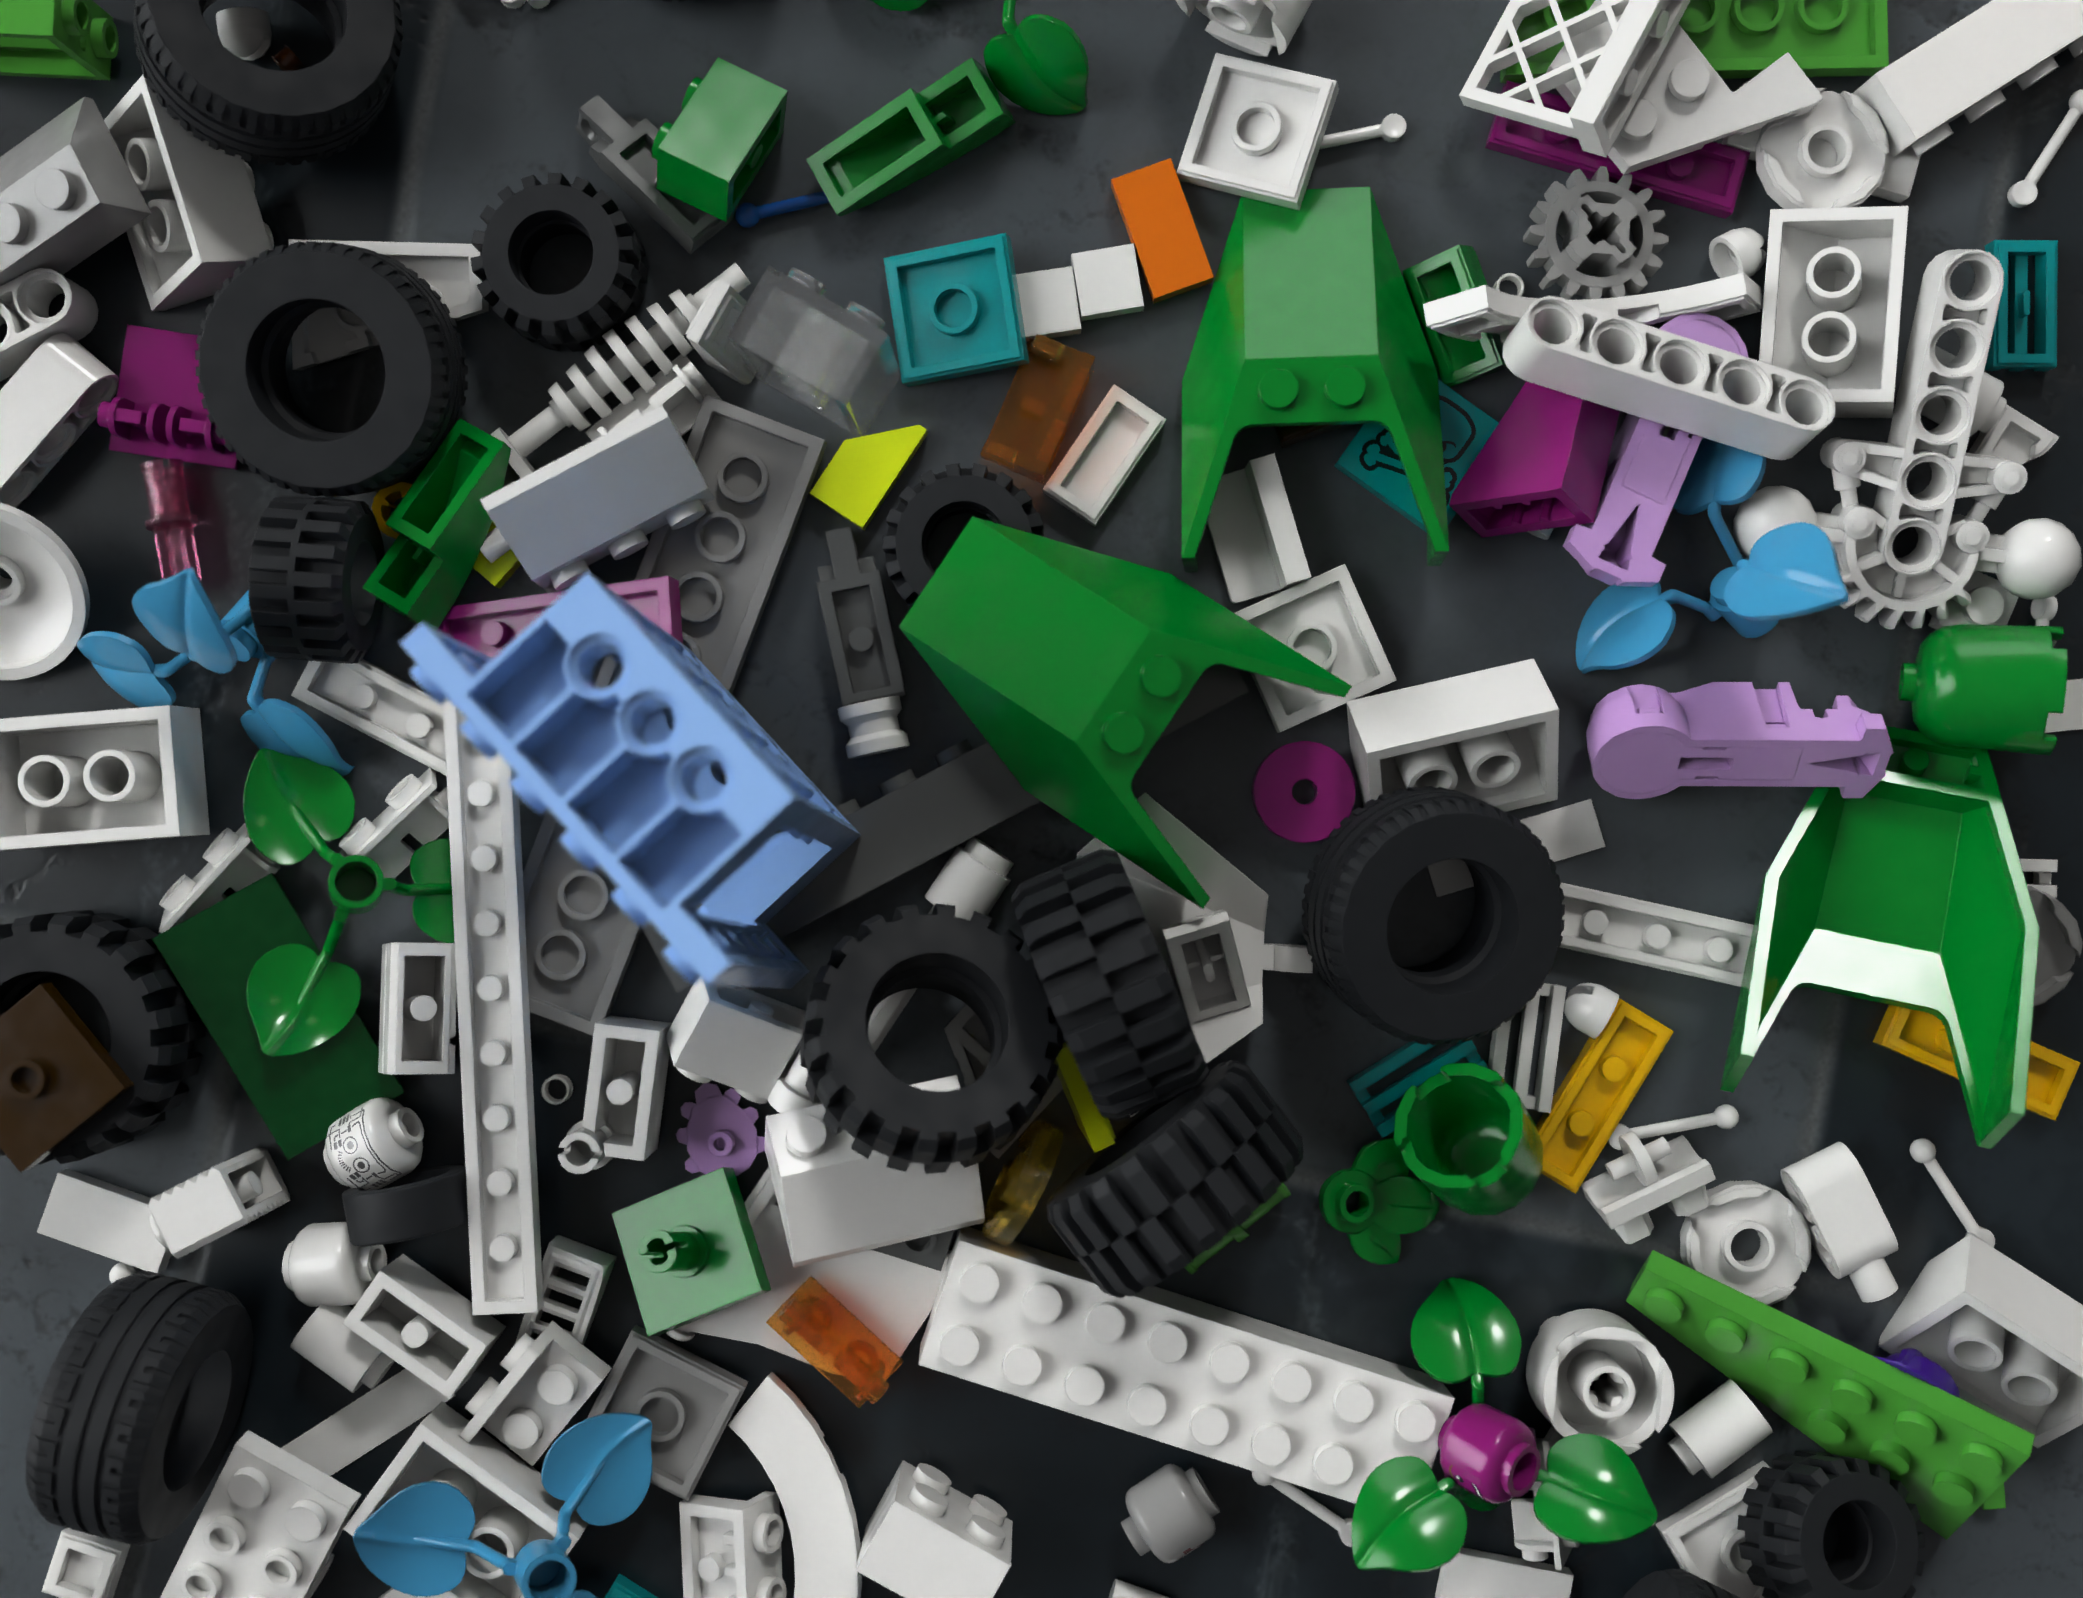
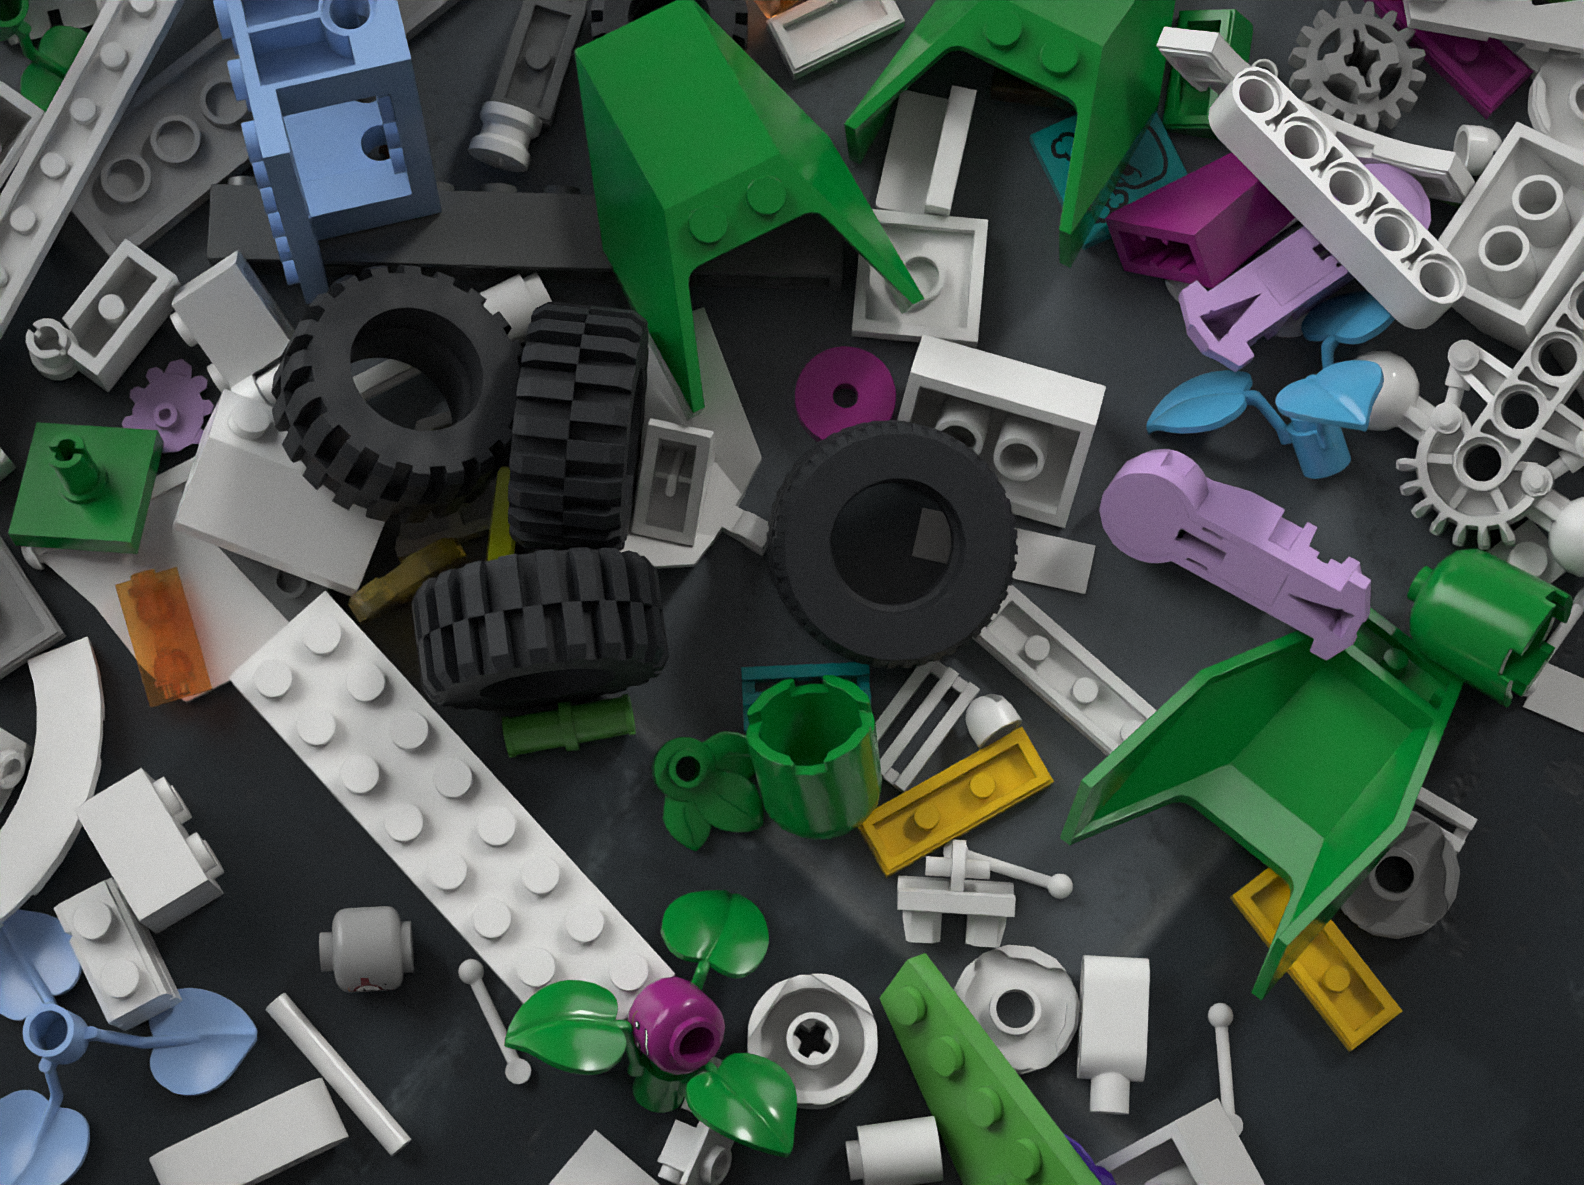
camera: 30 degrees right, 10 degrees down
white piece [541,1074,573,1105] -> none

